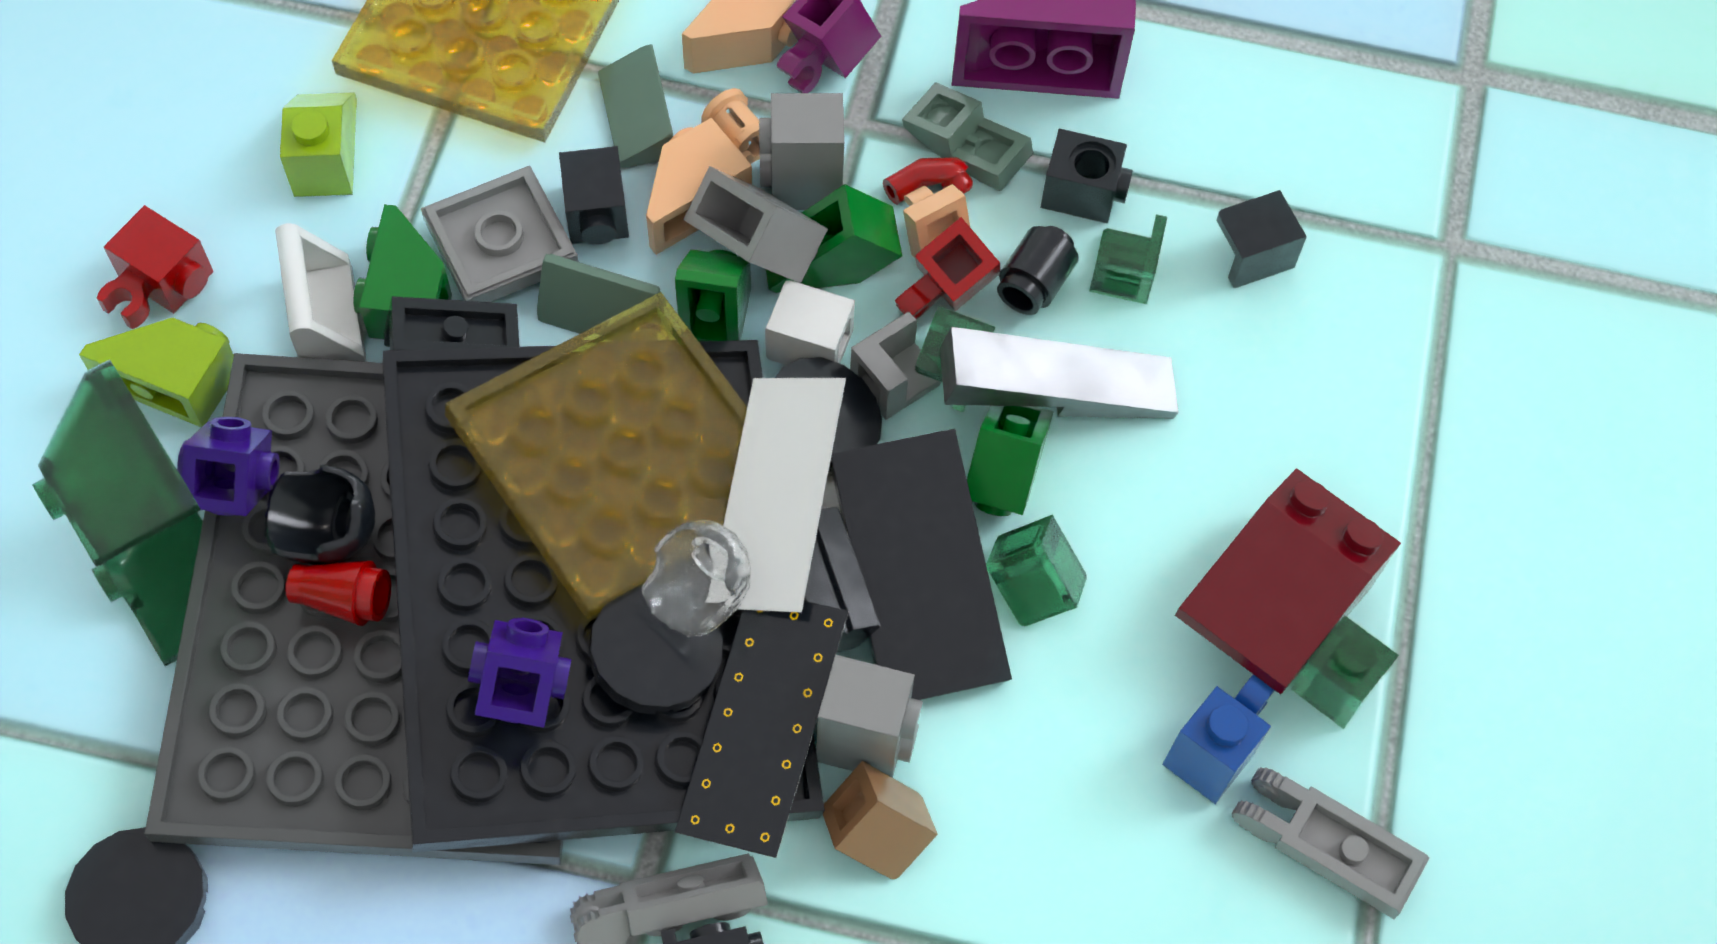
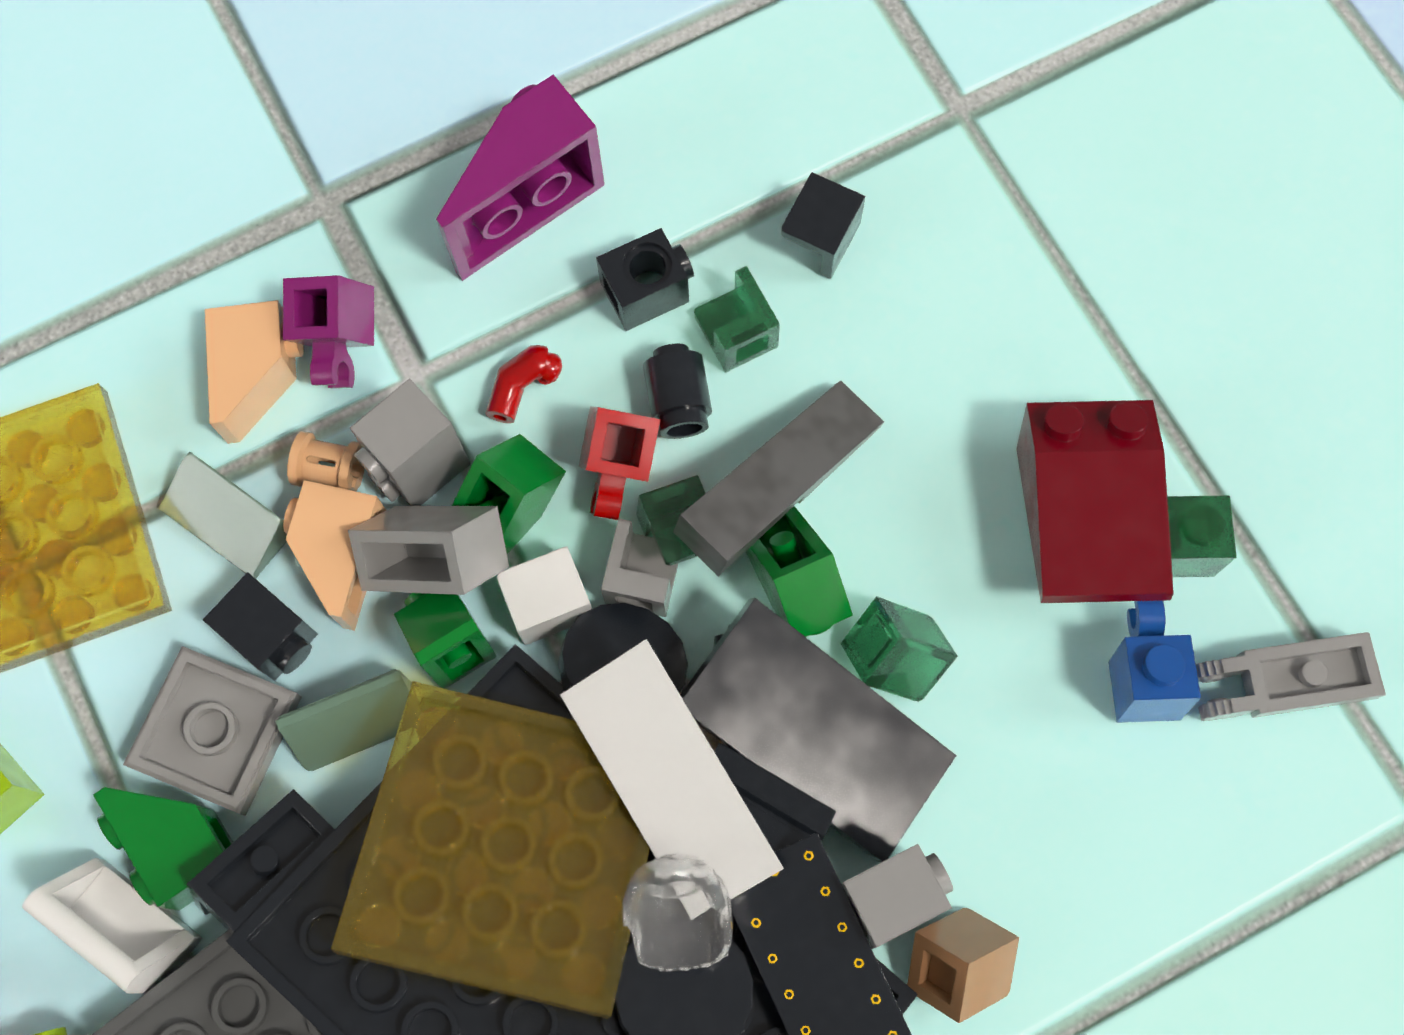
camera: 35 degrees left, 10 degrees up
sand green slope [902,82,1033,191] -> none
light nougat tile [903,184,970,258] -> none

